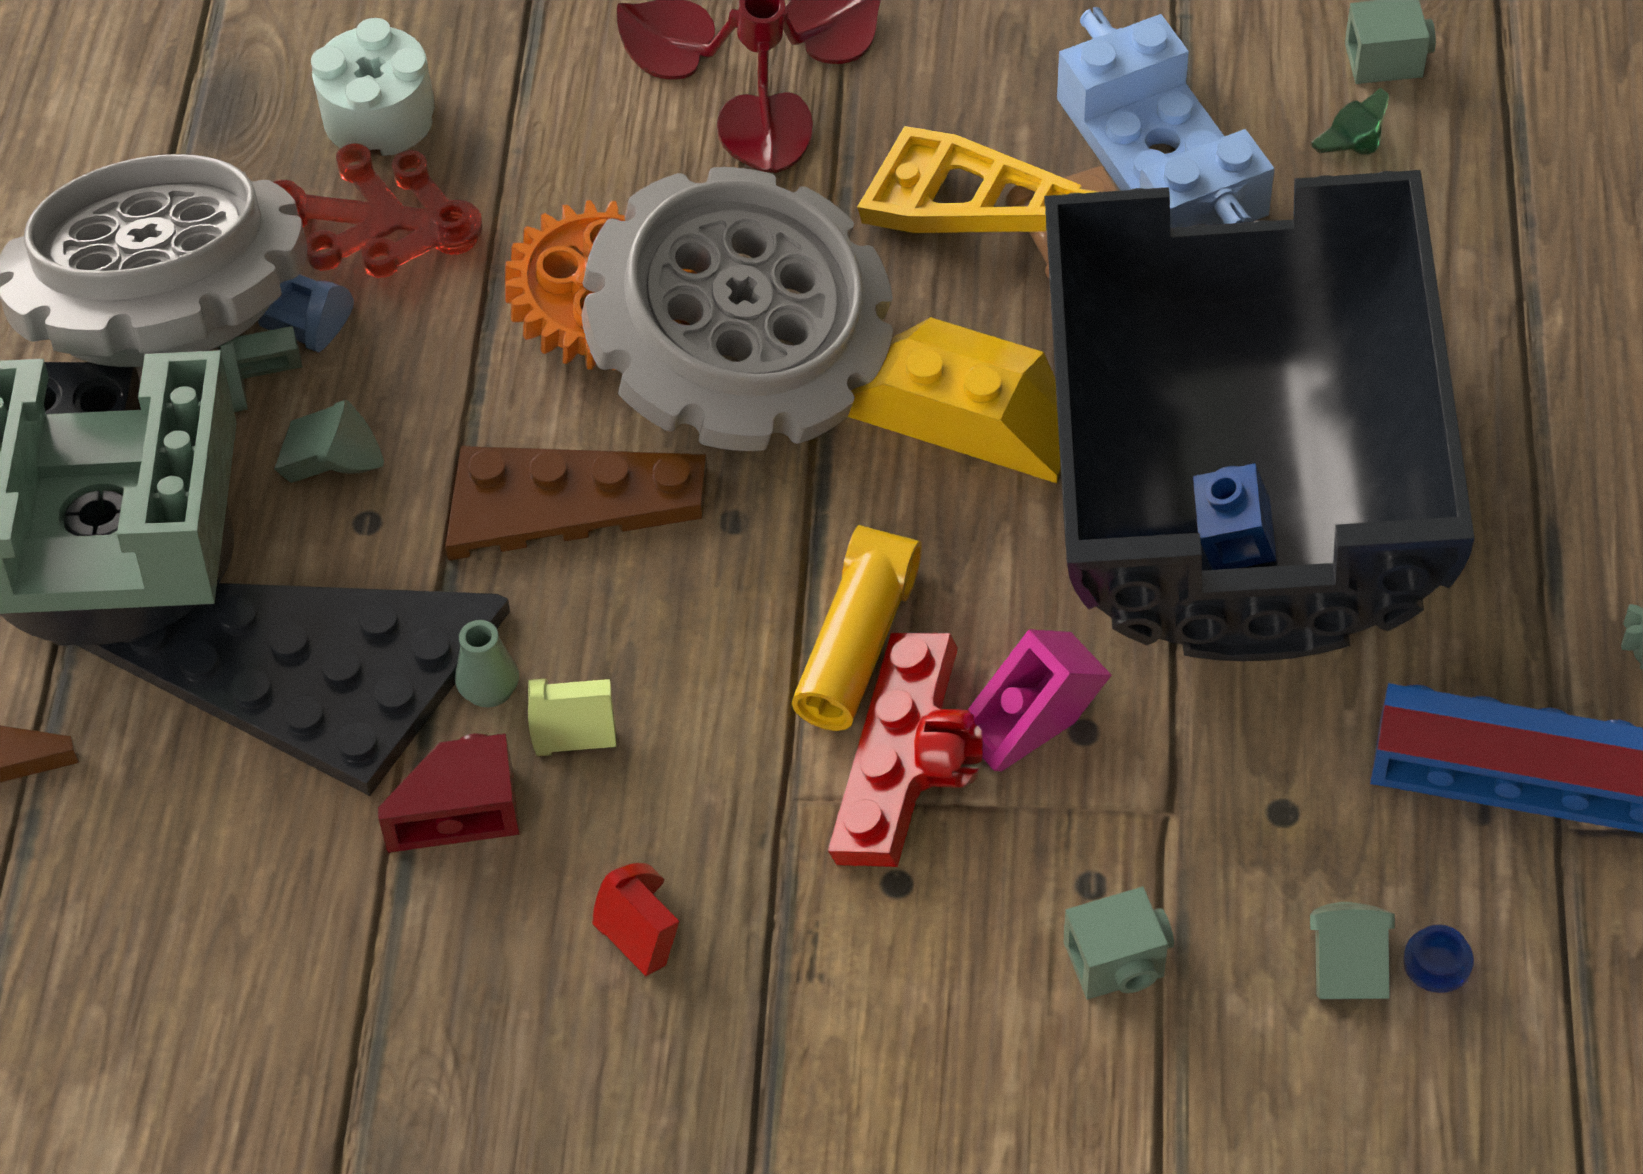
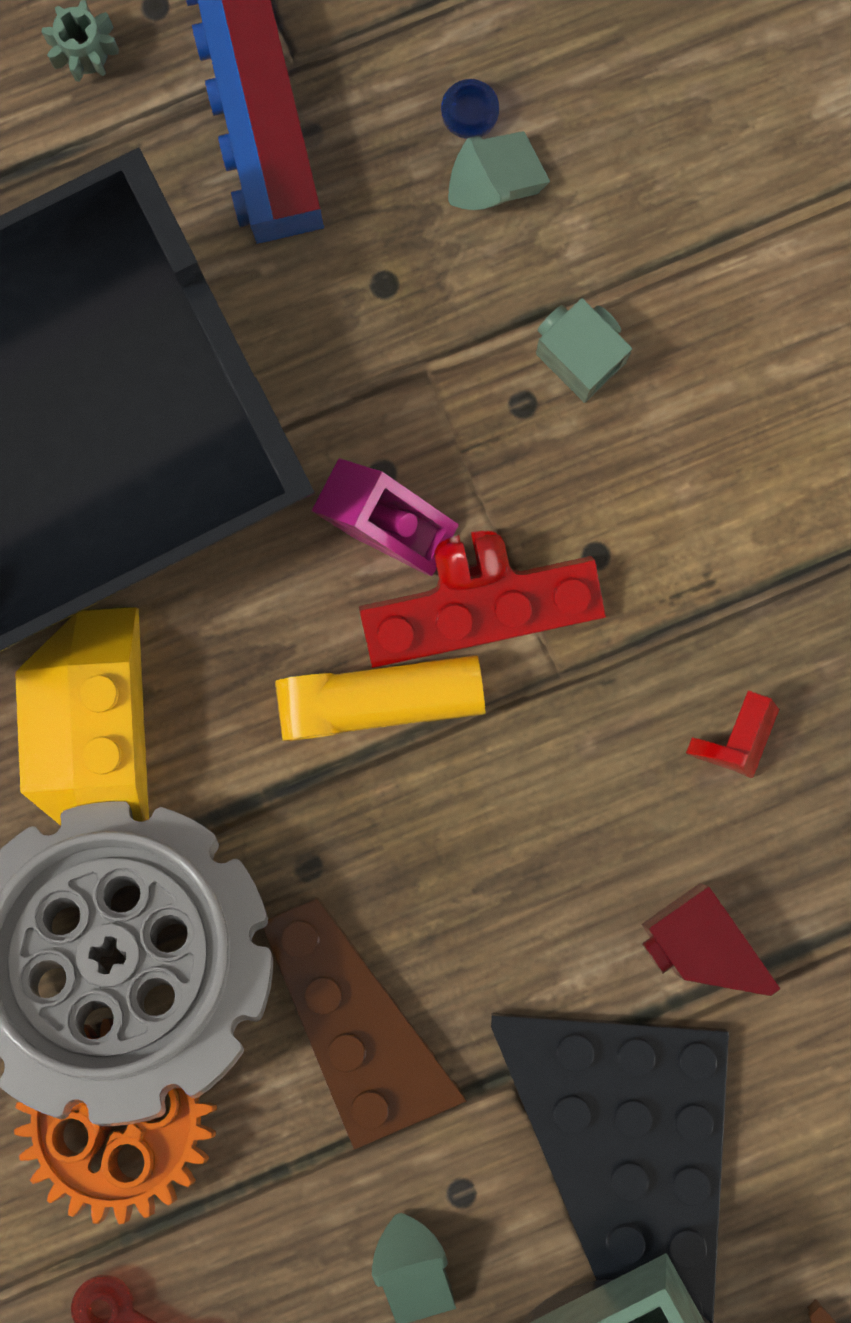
camera: 115 degrees left, 30 degrees up
sand green cone [455,620,519,708] -> none
yellowish green tile [528,678,616,756] -> none
blue brick [1193,463,1276,570] -> none

